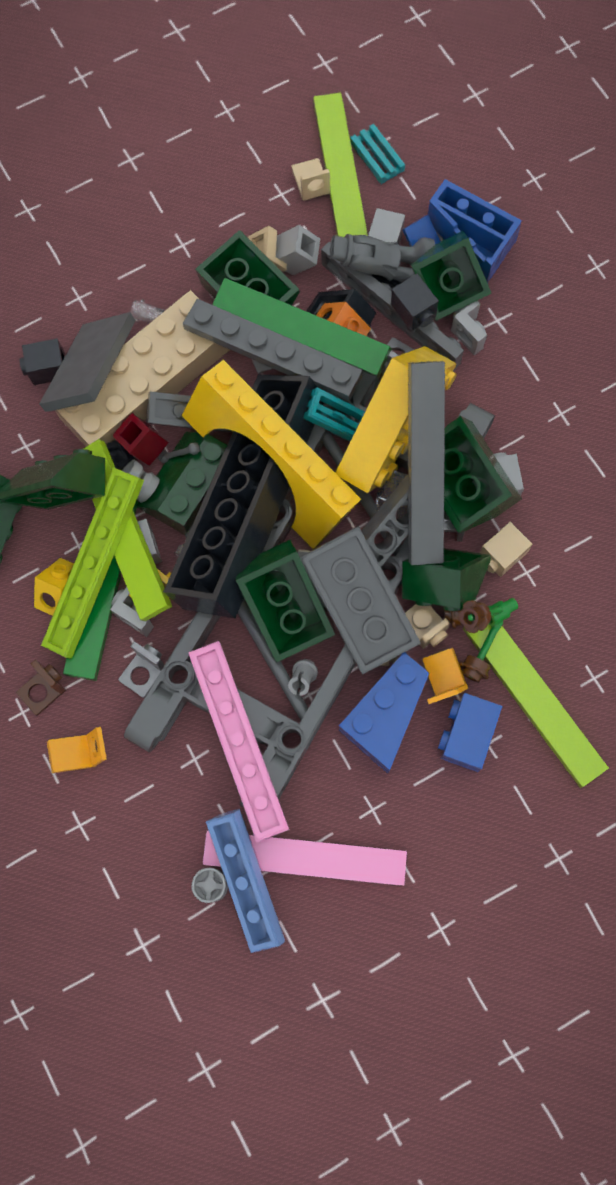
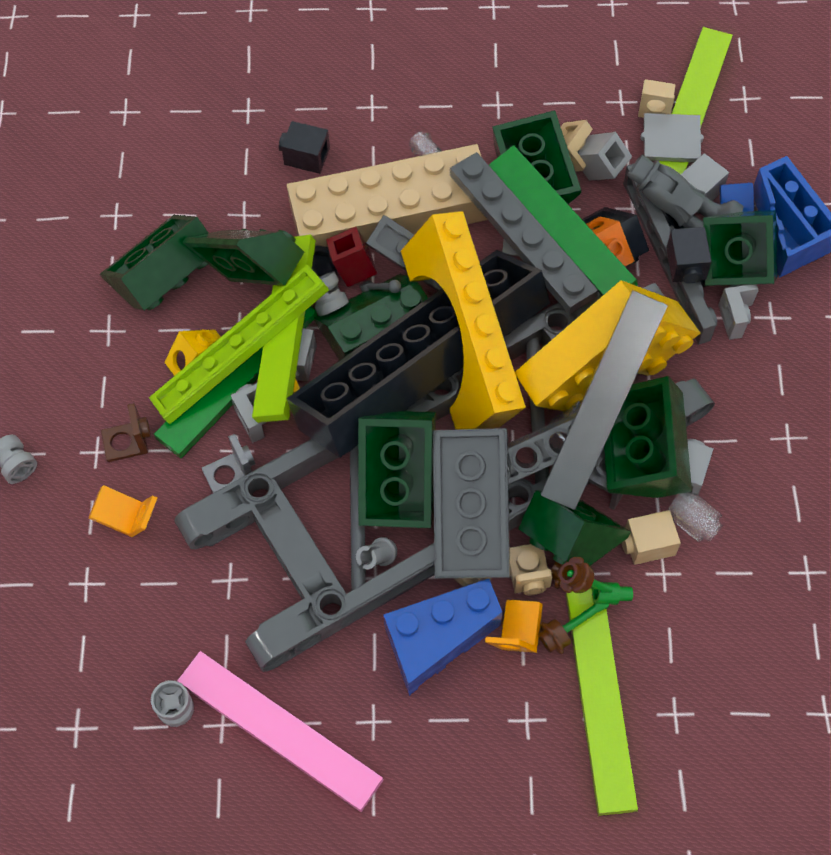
camera: 25 degrees right, 10 degrees down
dark grey tile [39,312,135,412] -> none
bright pink tile [188,641,290,842] -> none
medium blue brick [206,809,285,953] -> none
teal tile [303,387,365,442] -> none
teal tile [350,124,405,184] -> none
blue brick [438,693,502,772] -> none
none -> light grey piece [640,113,704,162]
none -> clear brick [668,492,723,542]

